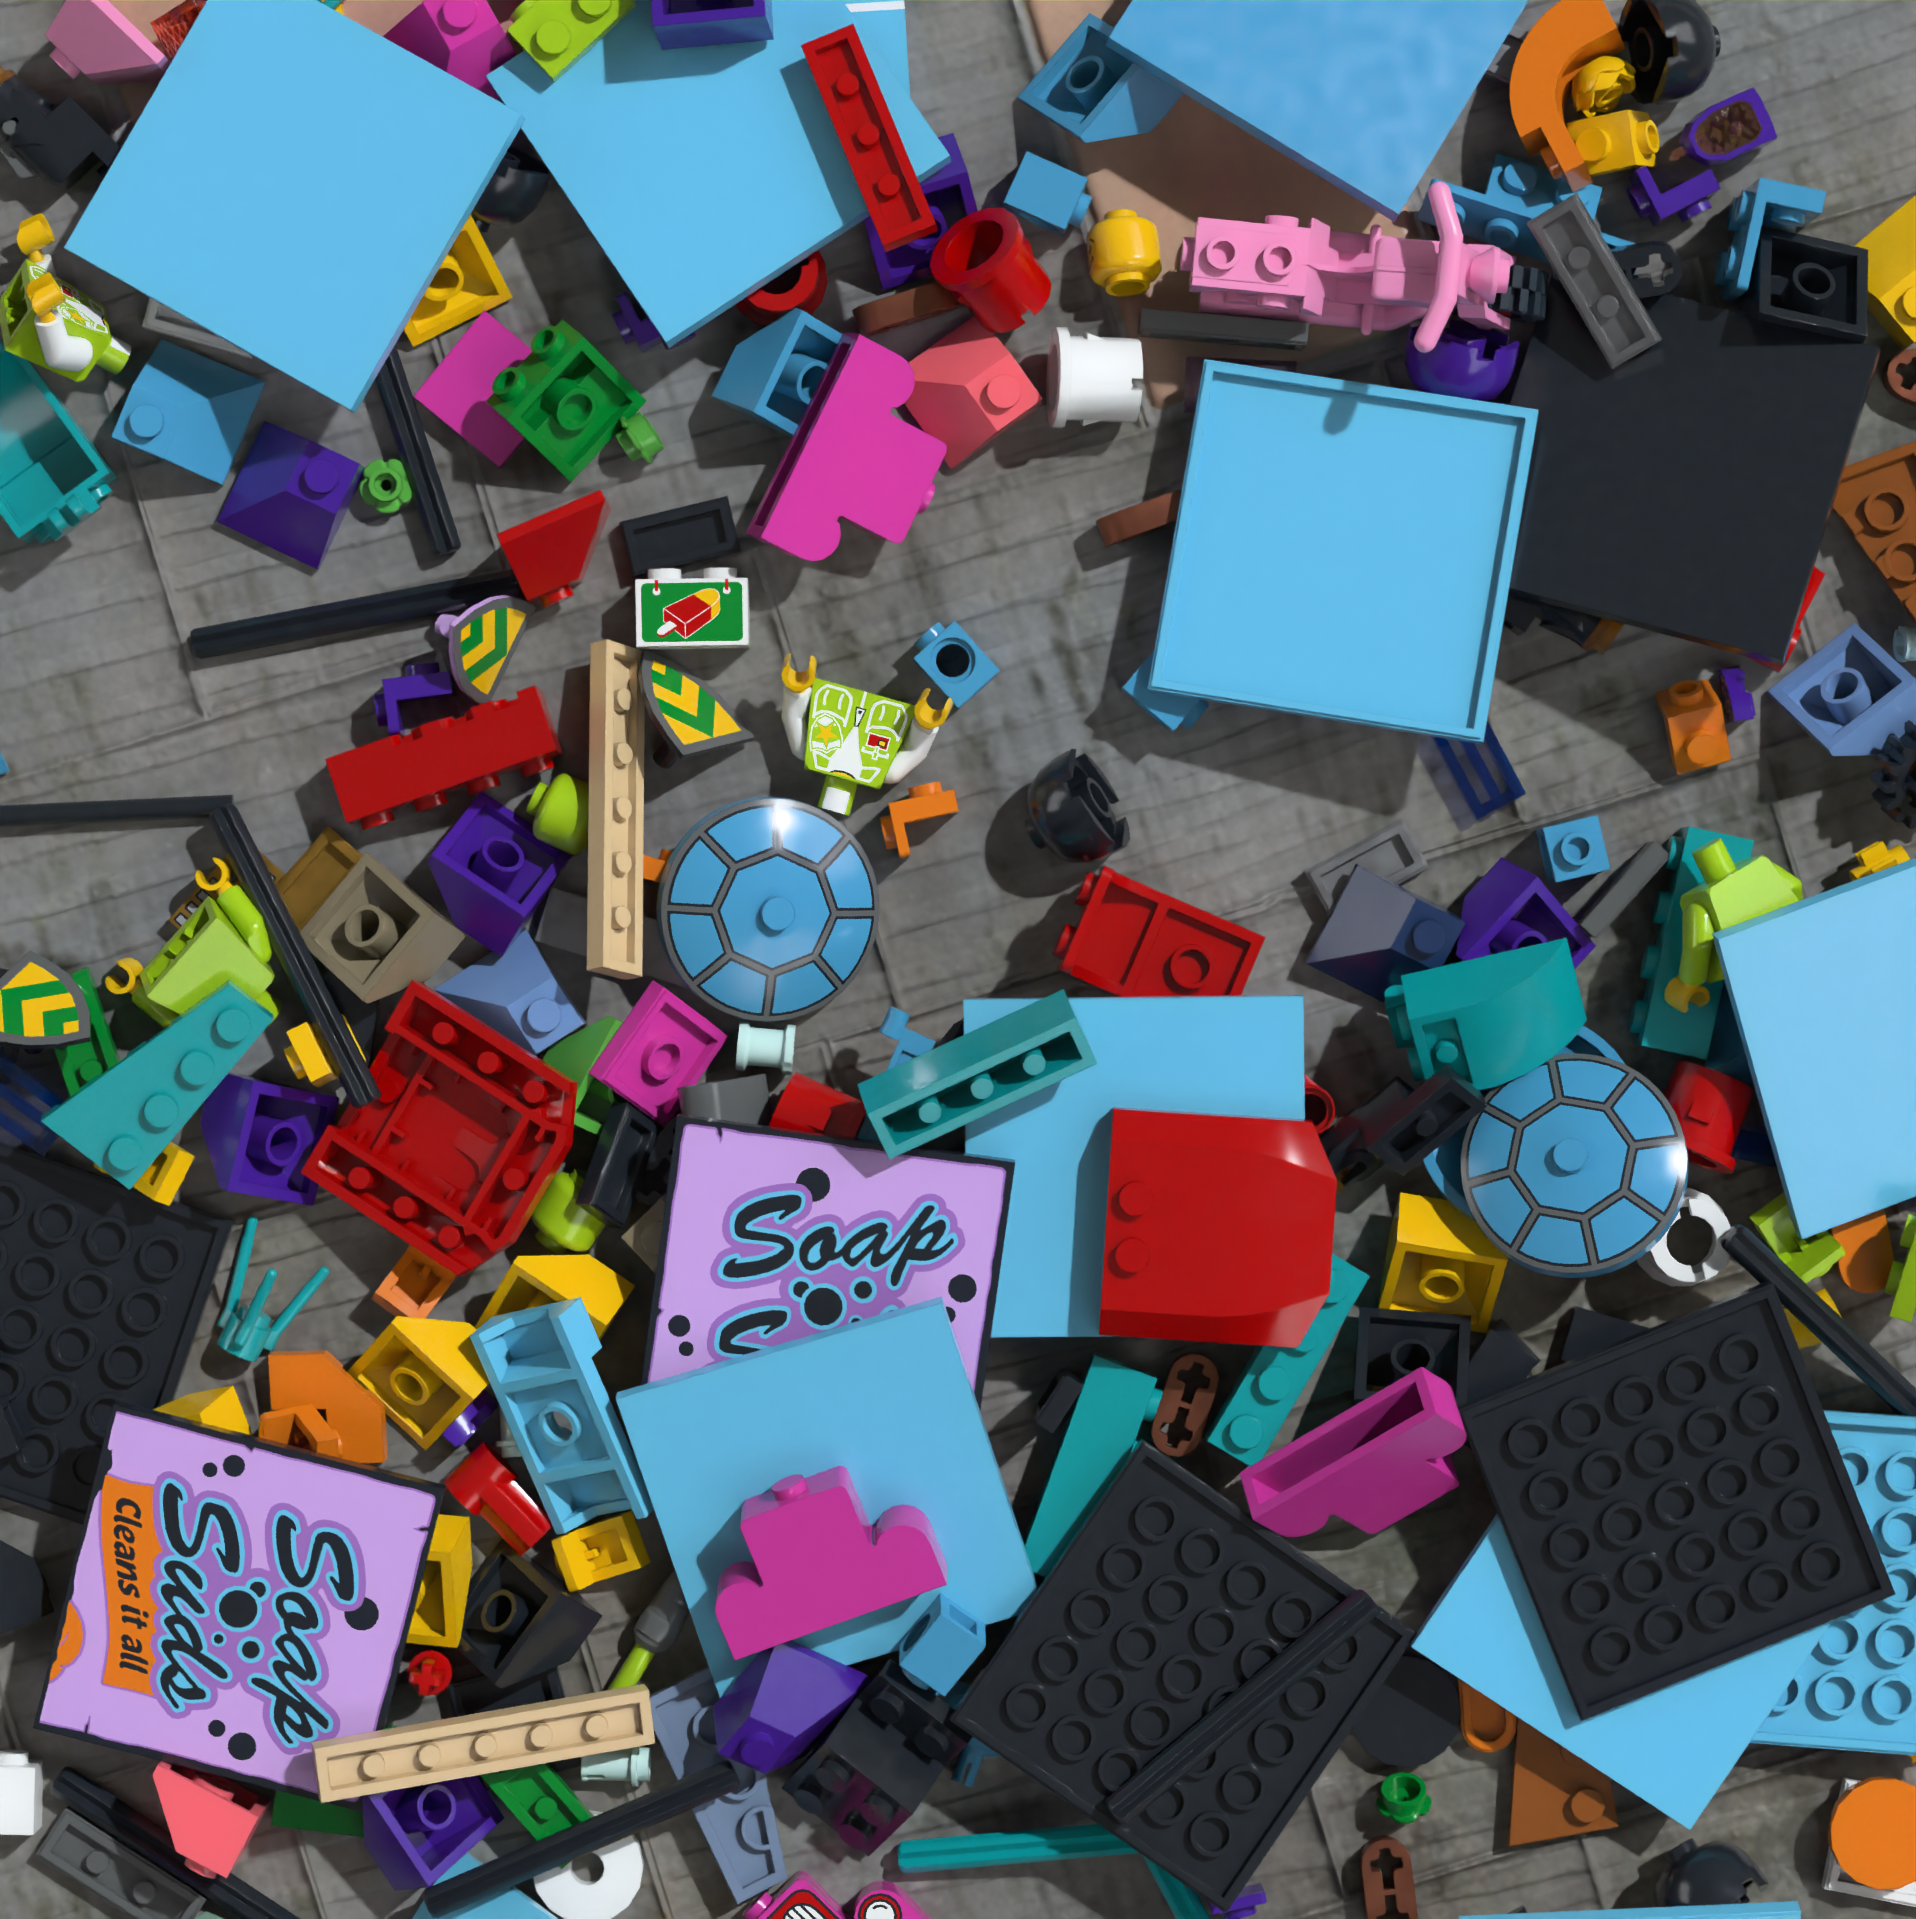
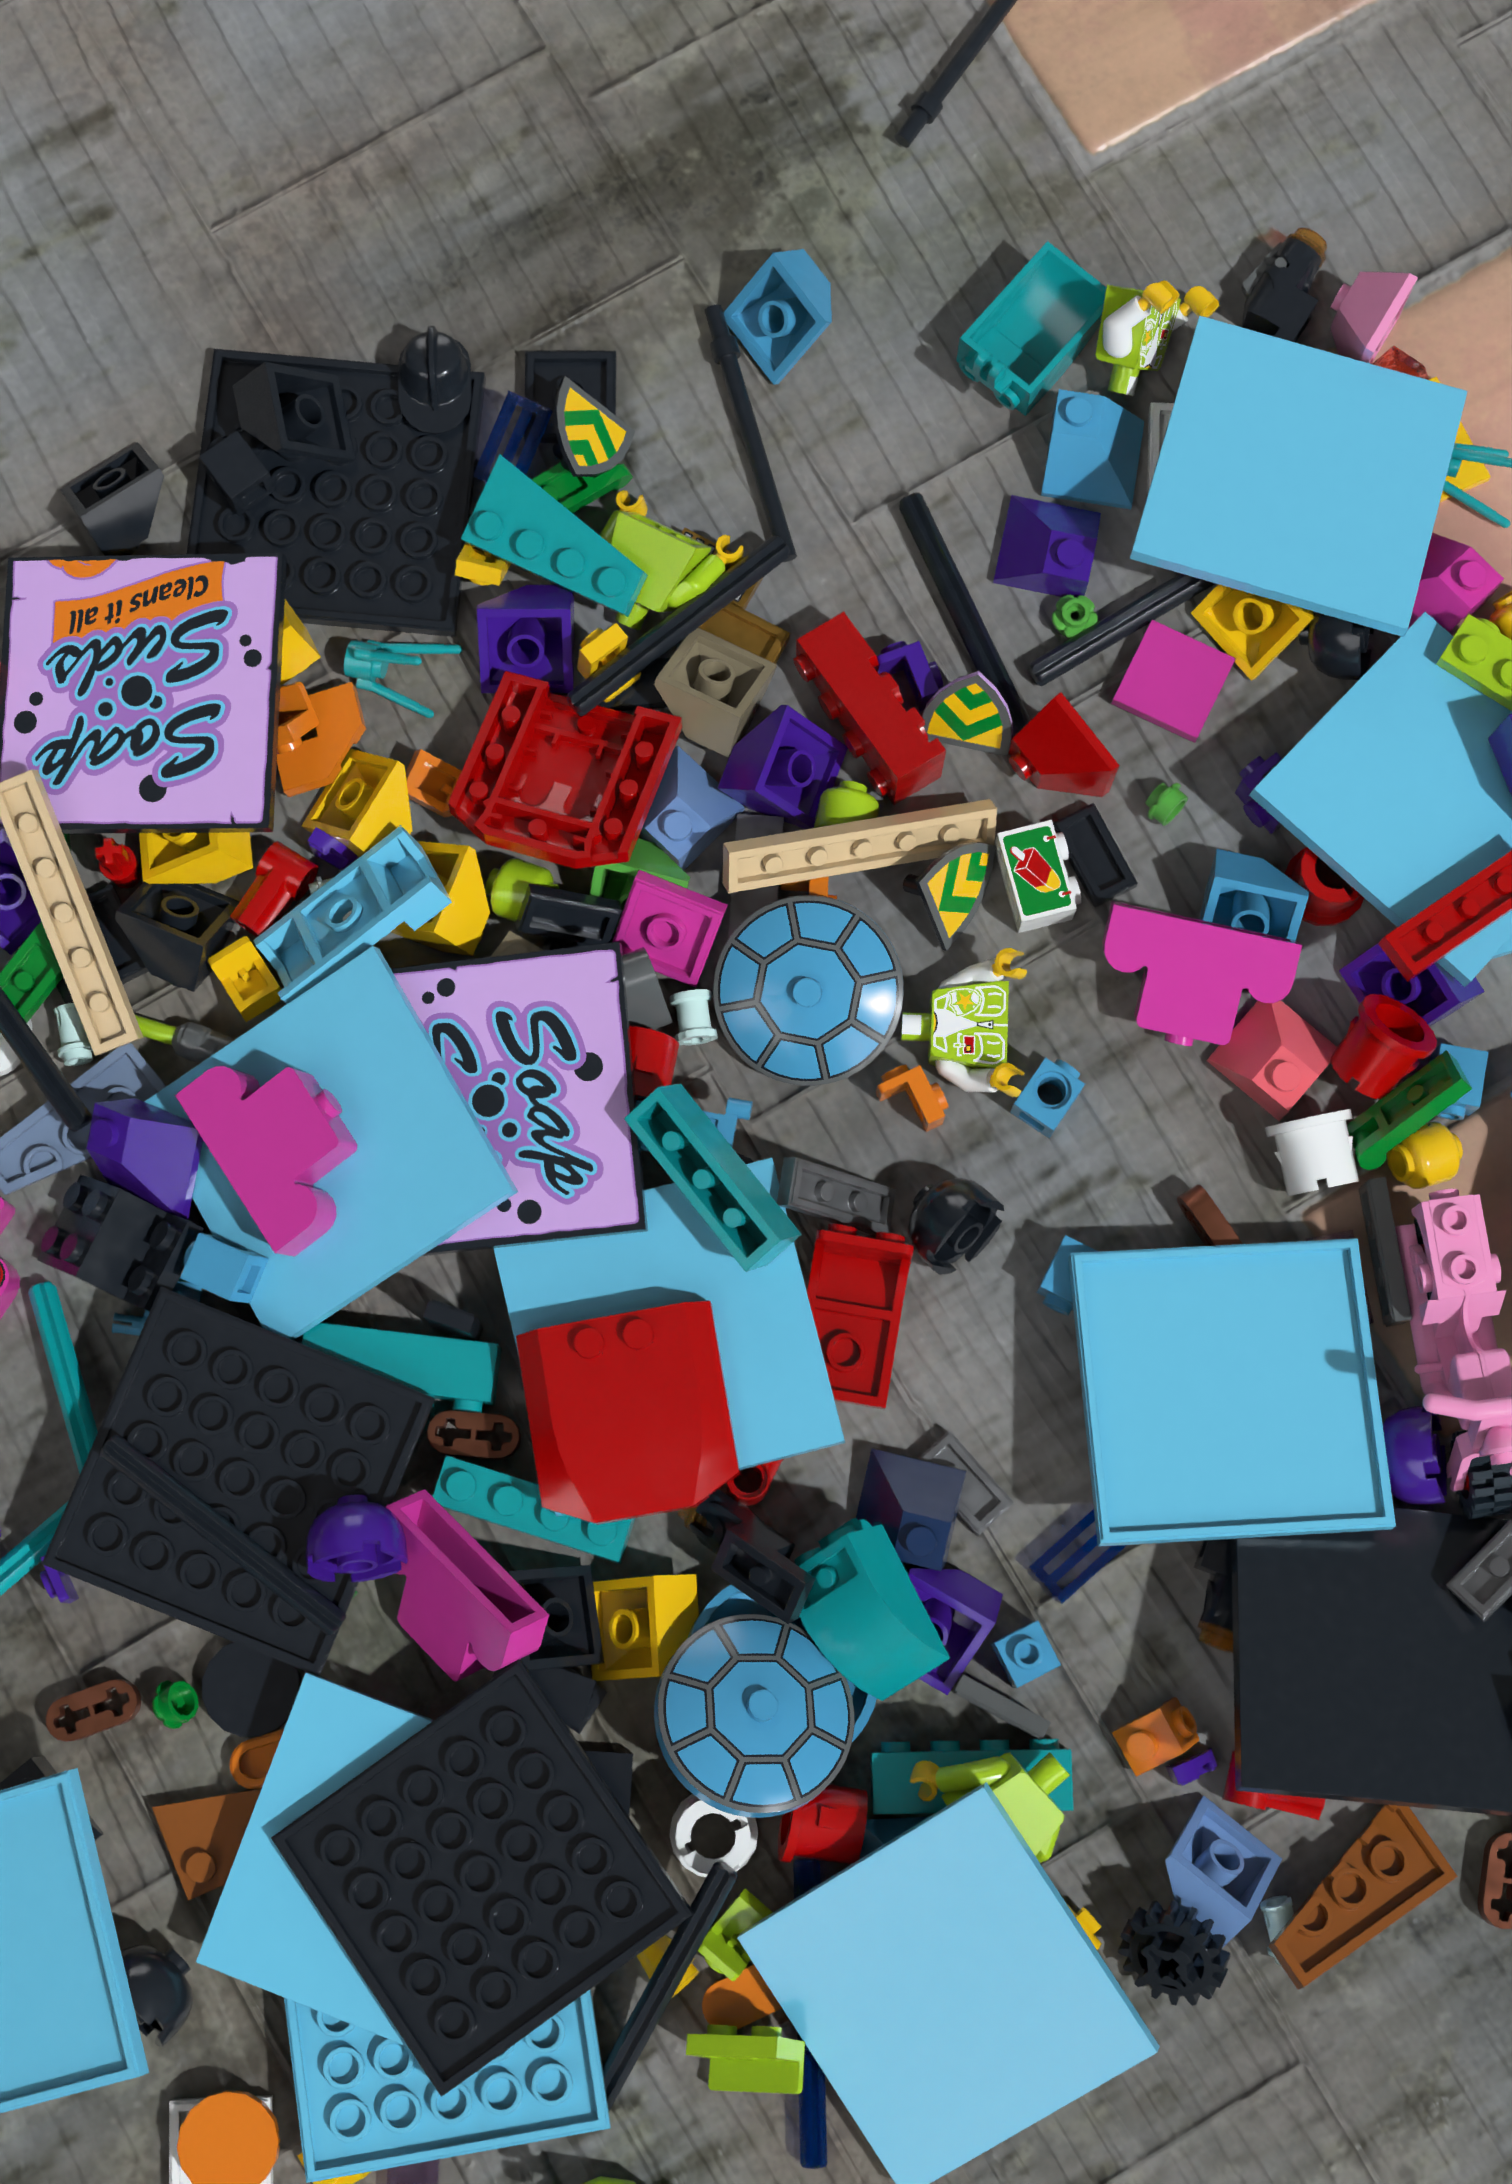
camera: 75 degrees right, 10 degrees down
green plate [486,319,647,482] -> none
copper beam [852,282,961,337] -> none
none -> dark purple cylinder [306,1495,408,1582]
none -> flat silver tile [777,1157,896,1236]
none -> green plate [1347,1050,1472,1170]

